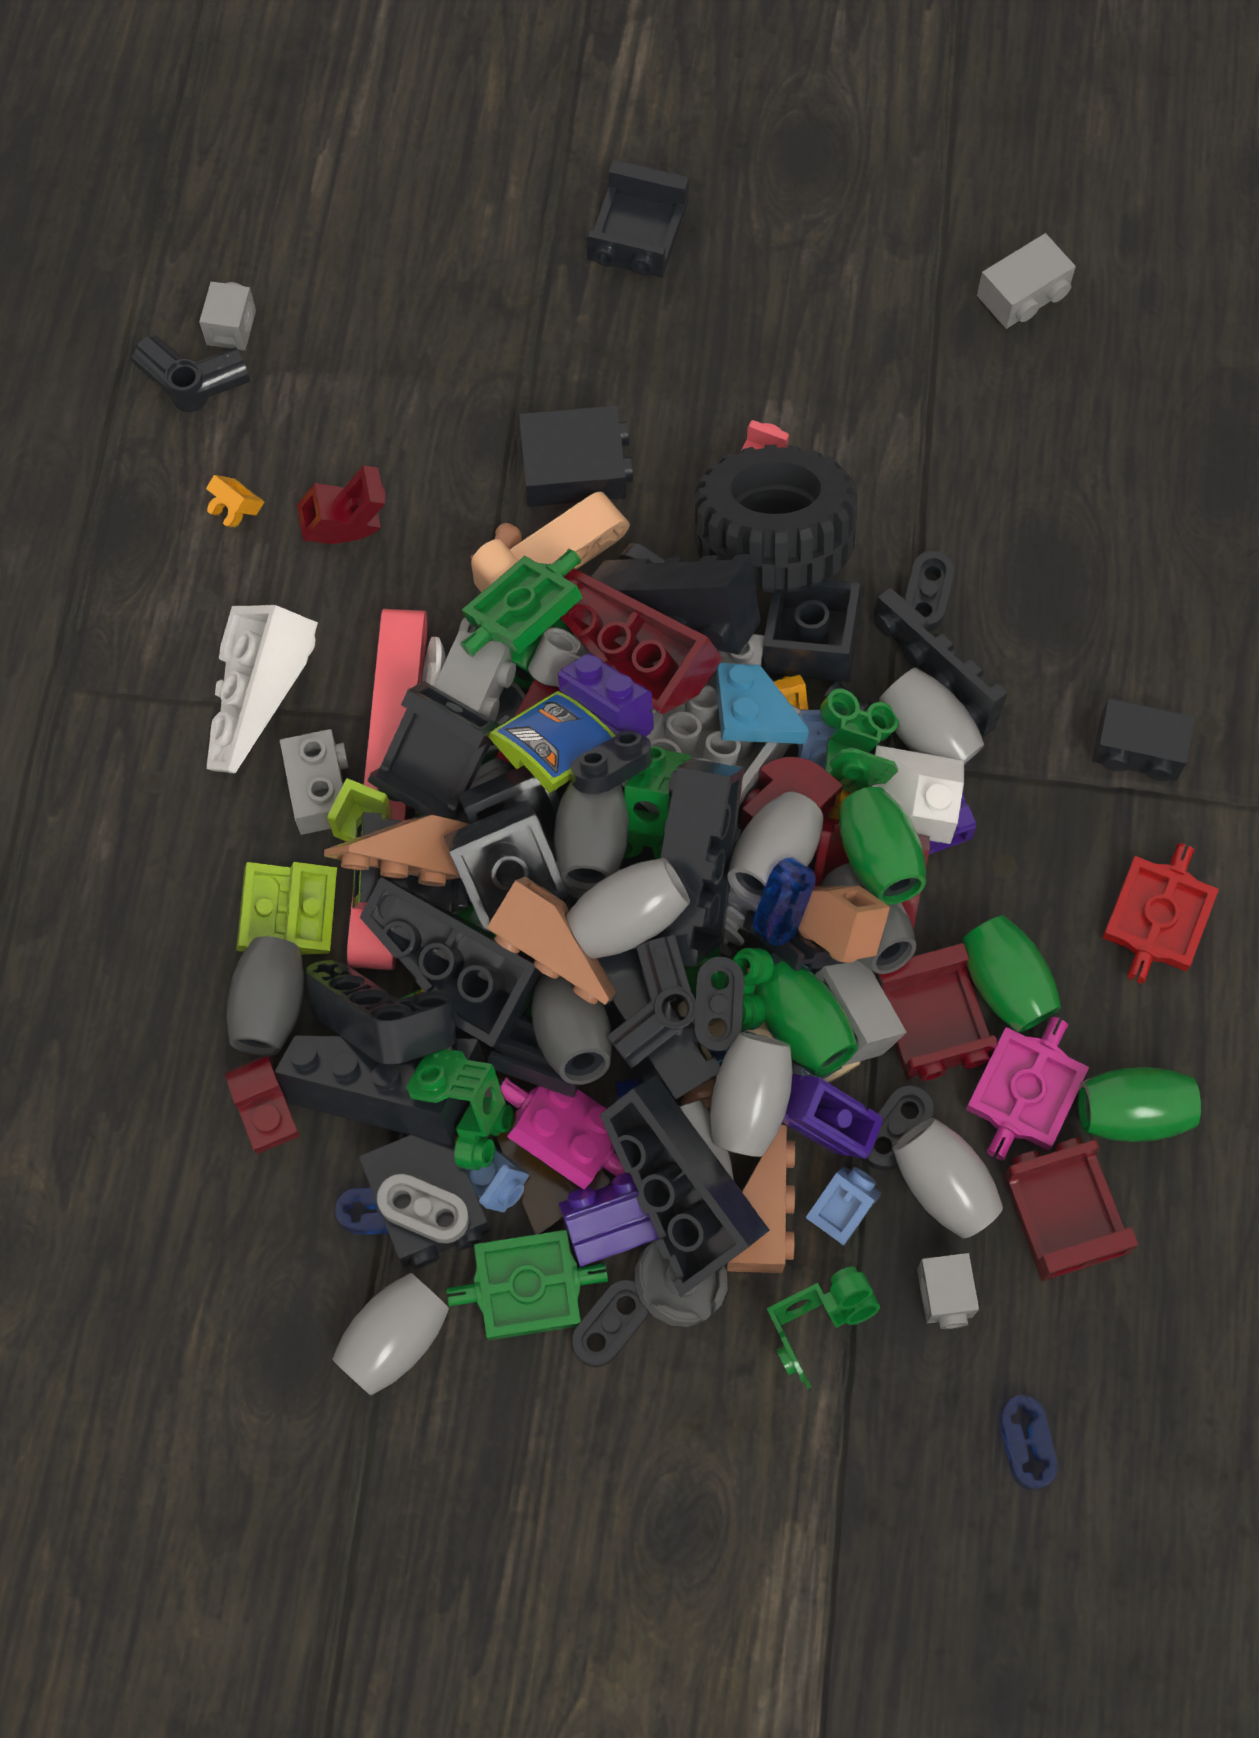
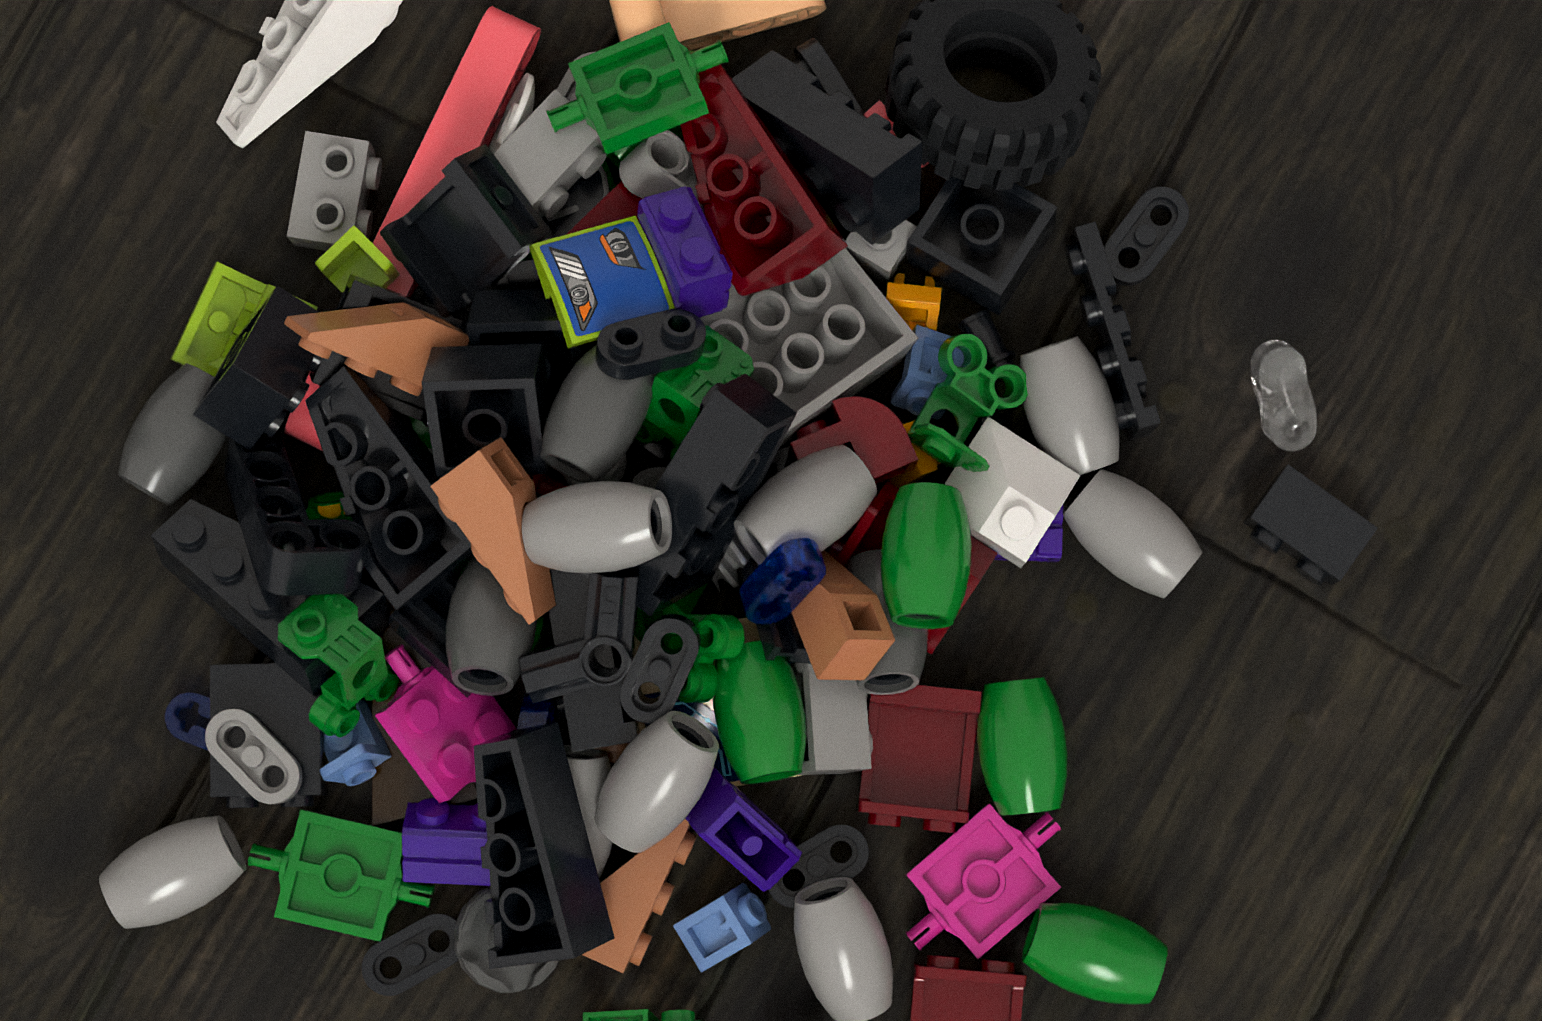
camera: 25 degrees right, 15 degrees up
dark red brick [225,1055,300,1154] -> none
dark azure wing [715,663,809,744] -> none
red plate [1102,843,1219,983] -> none
none -> black brick [193,286,321,450]
none -> light grey piece [1063,469,1203,599]
none -> clear piece [1251,340,1317,451]

